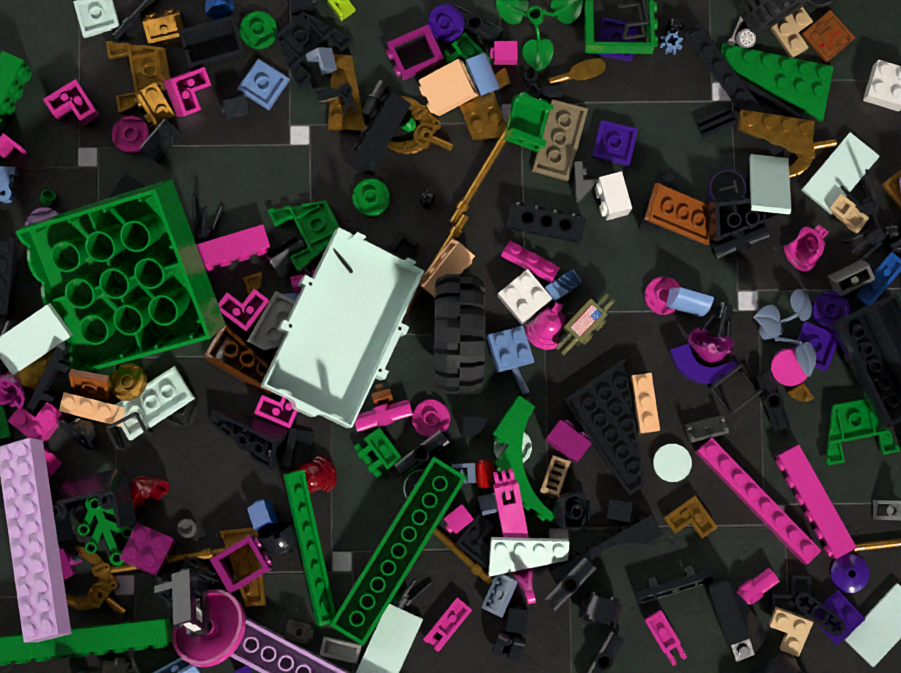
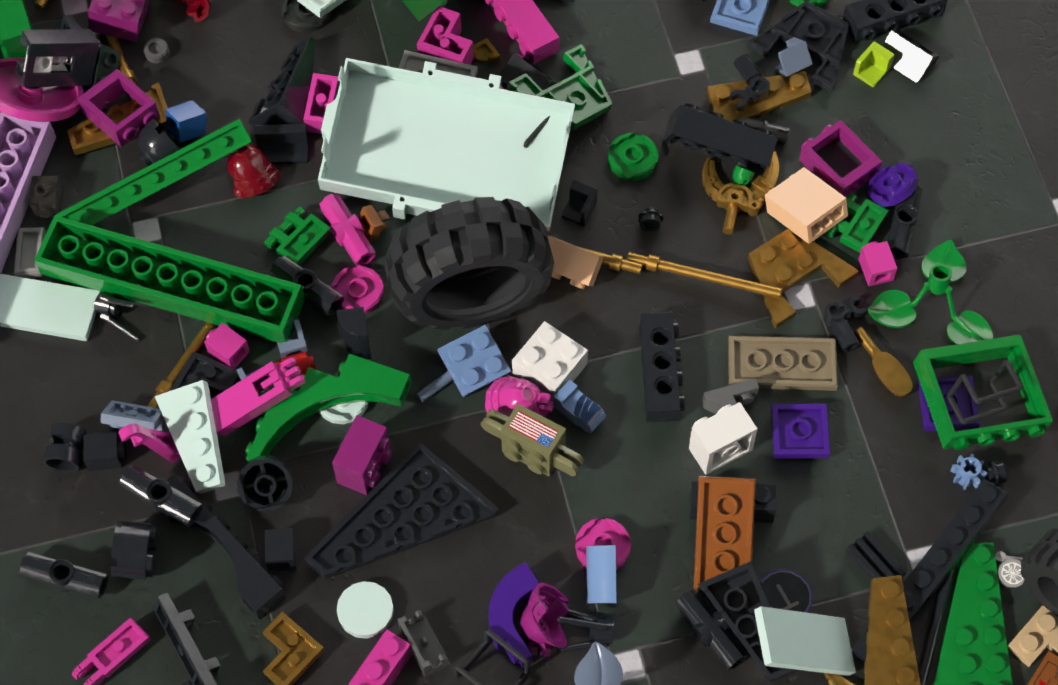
camera: 80 degrees right, 20 degrees down
reddish brown wedge [204,325,274,398] -> none
dark pink plate [423,597,472,652] -> none
medium blue brick [465,53,500,97] -> none
dark pink plate [501,241,560,283] -> none
green panel [503,92,554,152] -> none
tan slope [540,455,571,499] -> none
light nougat brick [630,373,660,434] -> none

